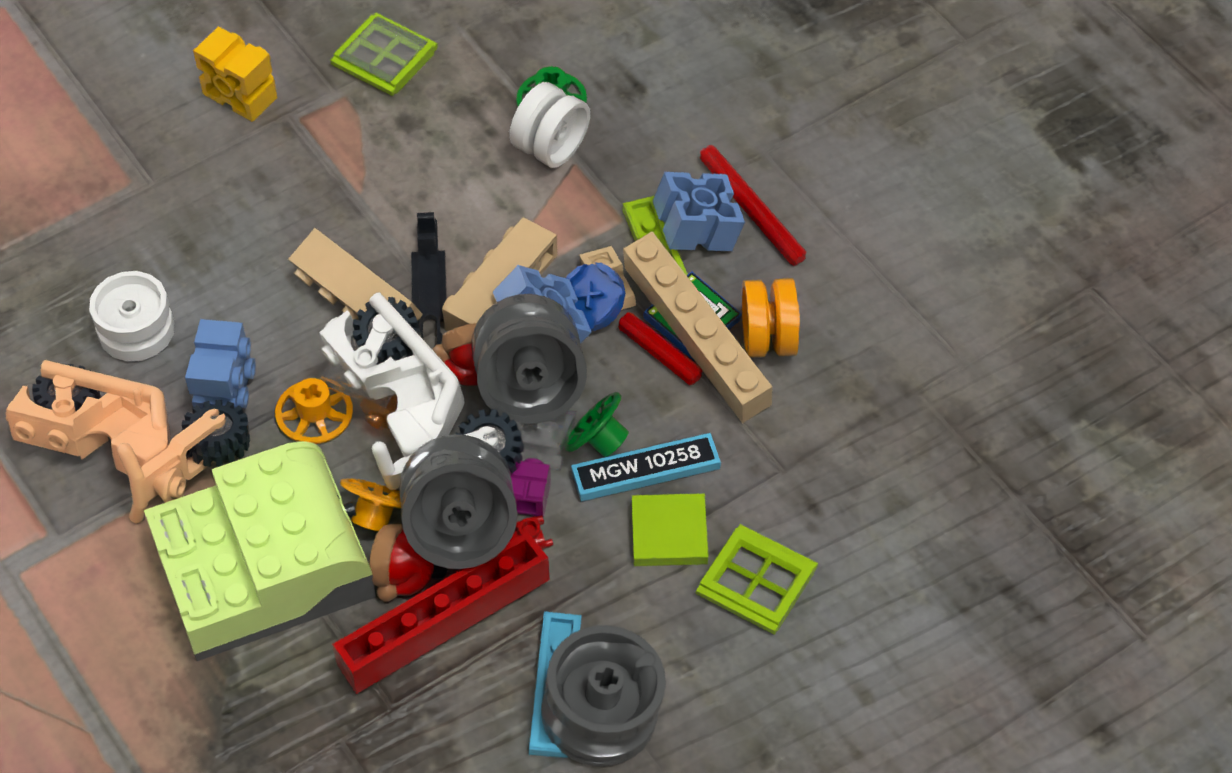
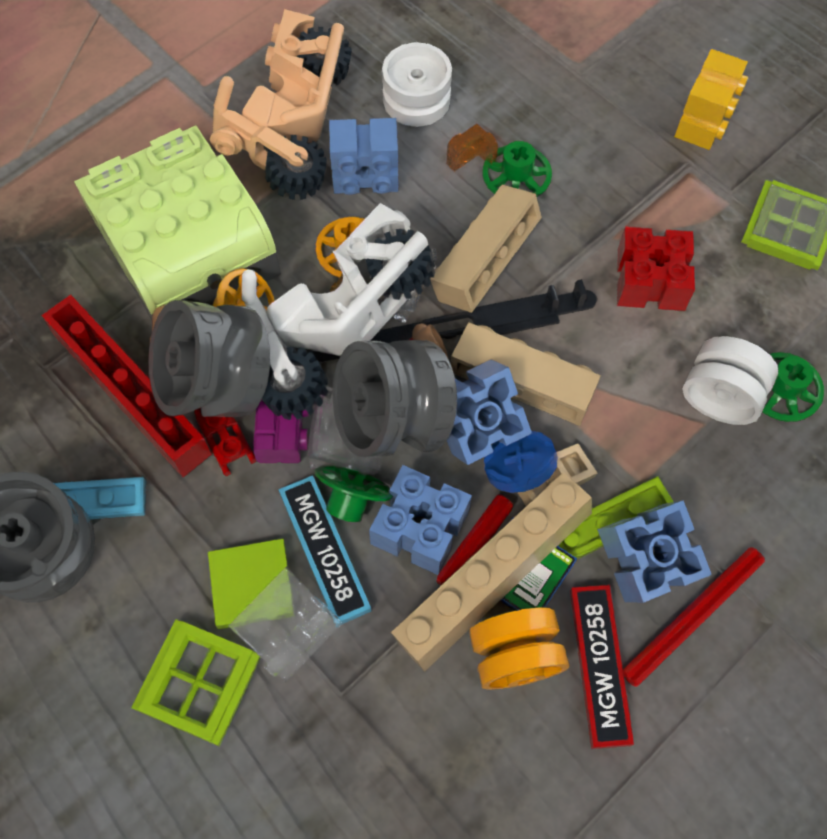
camera: 80 degrees right, 10 degrees up
none -> clear plate [229,567,342,682]
none -> medium blue brick [369,465,472,575]
none -> clear orange bracket [446,124,498,172]
none -> green wheel [482,141,552,197]
none -> tile [570,585,634,749]
none -> red brick [617,226,695,311]

